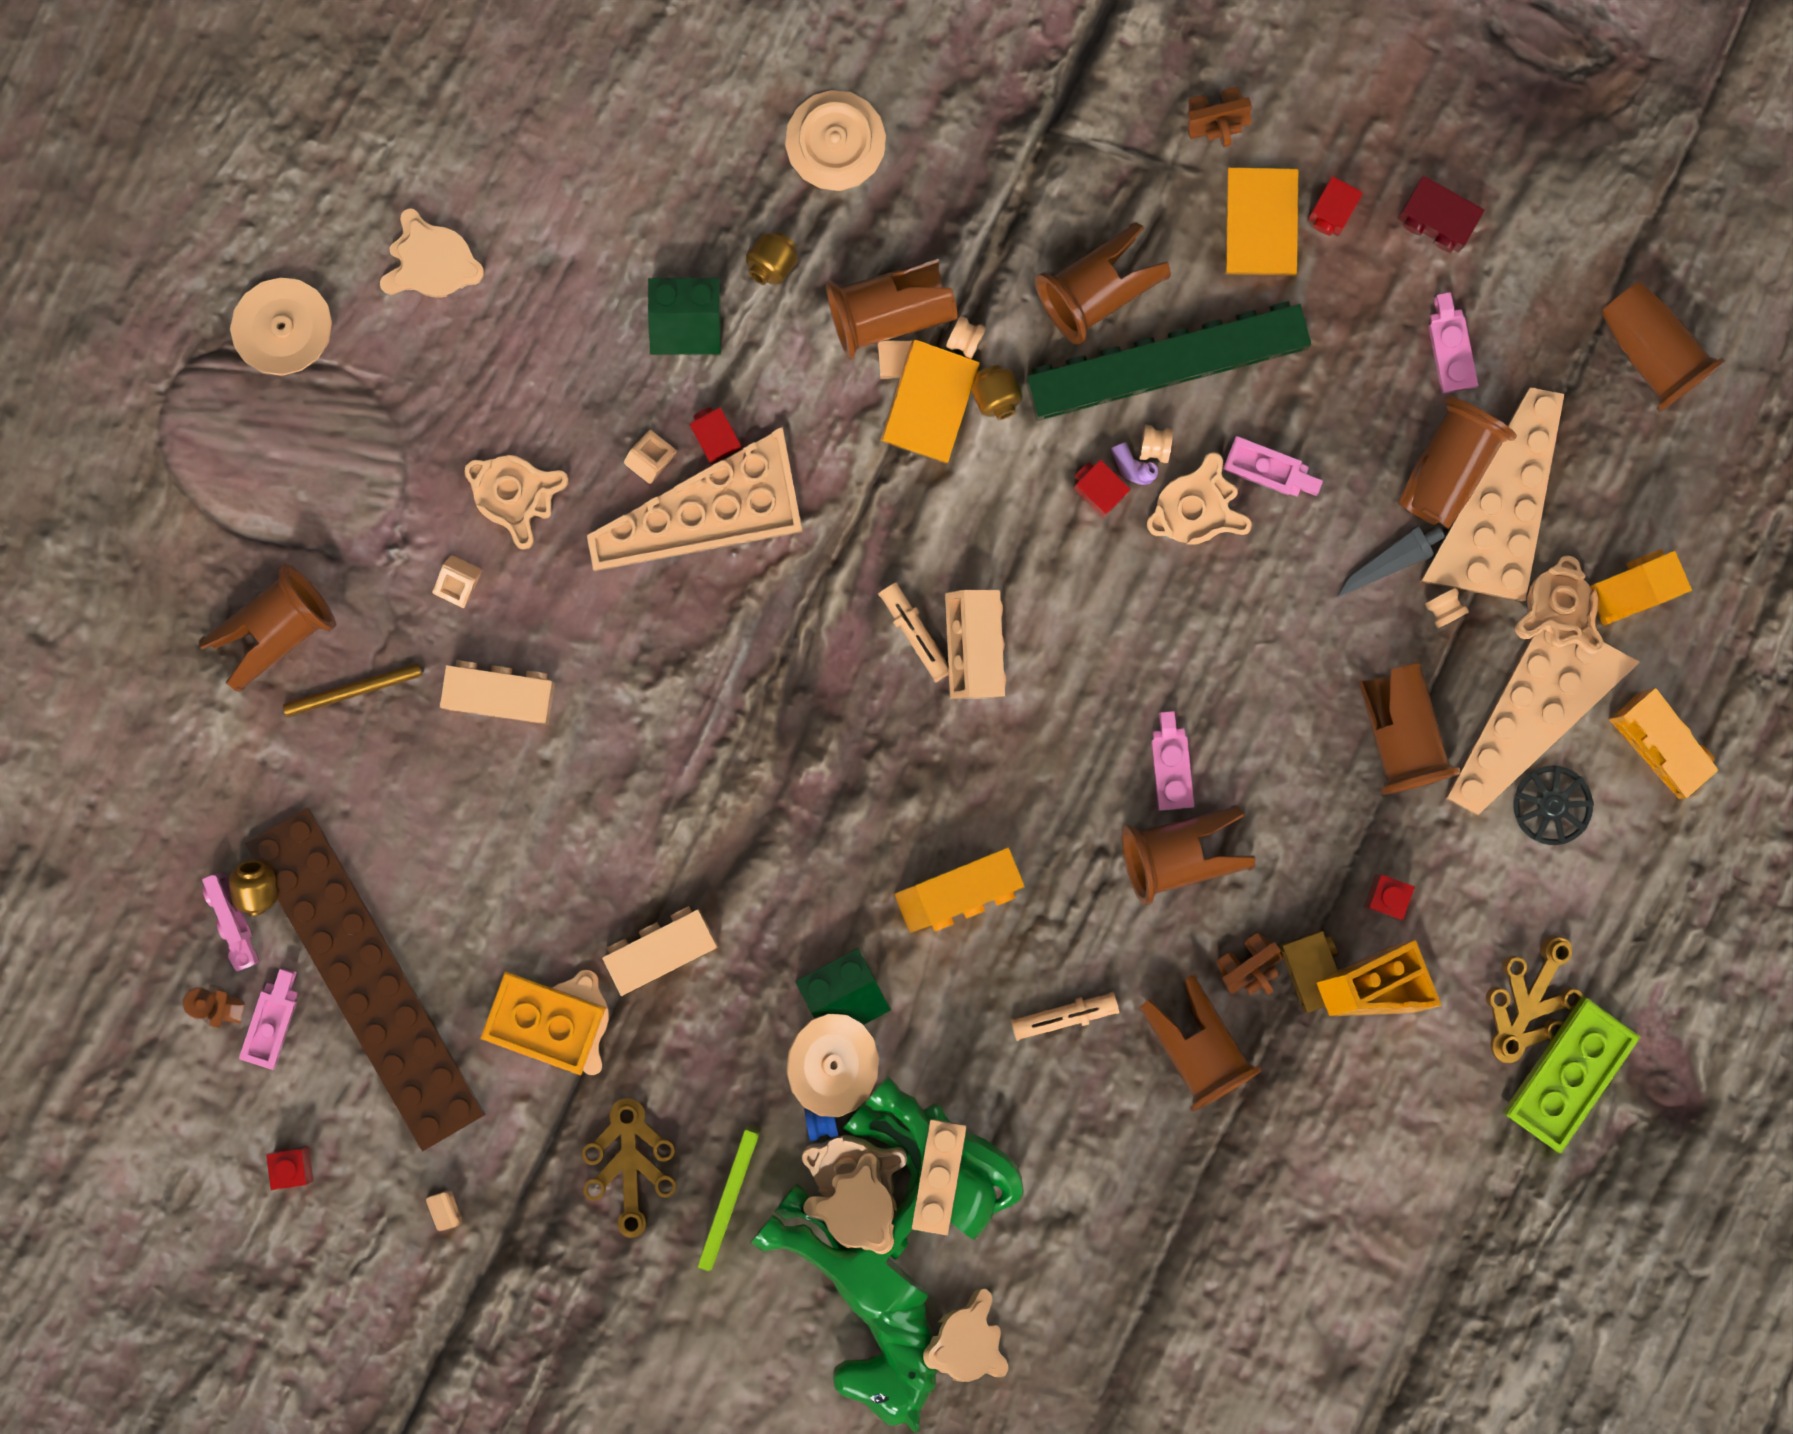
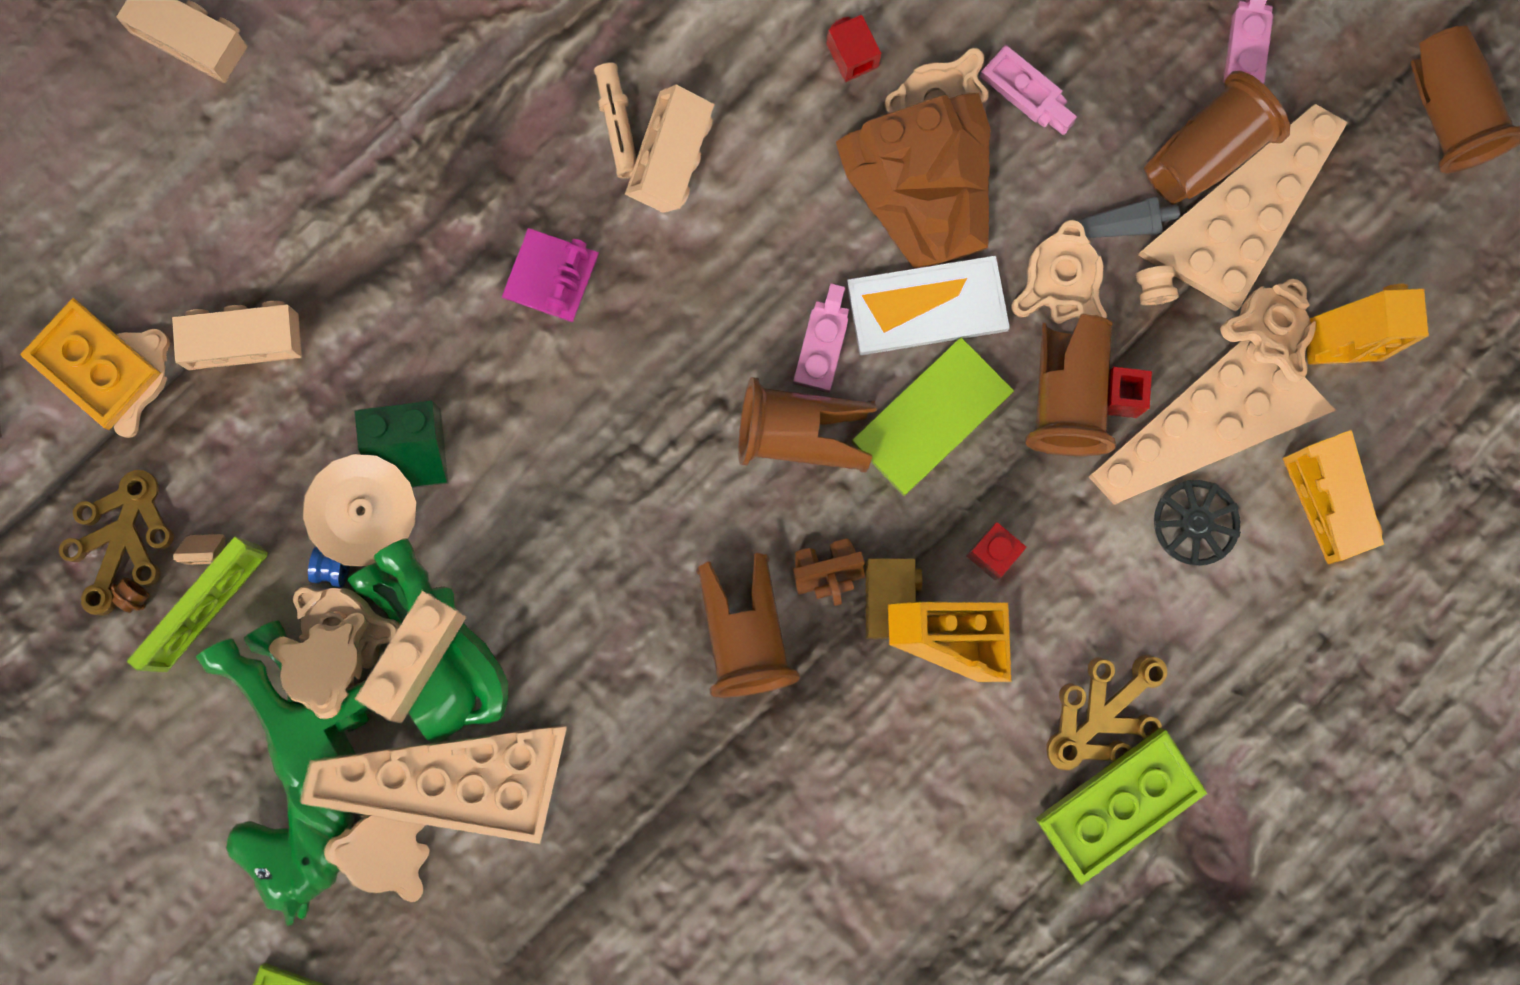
camera: 25 degrees right, 5 degrees down
light orange wedge [894,847,1025,933] -> none
light nougat pin [1011,992,1119,1041] -> none
lavender arm [1111,442,1158,485] -> none
light nougat wheel [1139,424,1173,463] -> none
none -> dark orange plate [111,578,150,613]
none -> light nougat slope [174,534,225,565]
none -> light nougat wing [300,725,567,844]
none -> dark pink hinge [502,228,599,322]
none -> dark orange wedge [836,93,990,269]
none -> white tile [847,256,1010,355]
none -> lime tile [851,337,1014,496]
none -> light nougat tile [1011,220,1107,324]
none -> red brick [1107,367,1152,418]

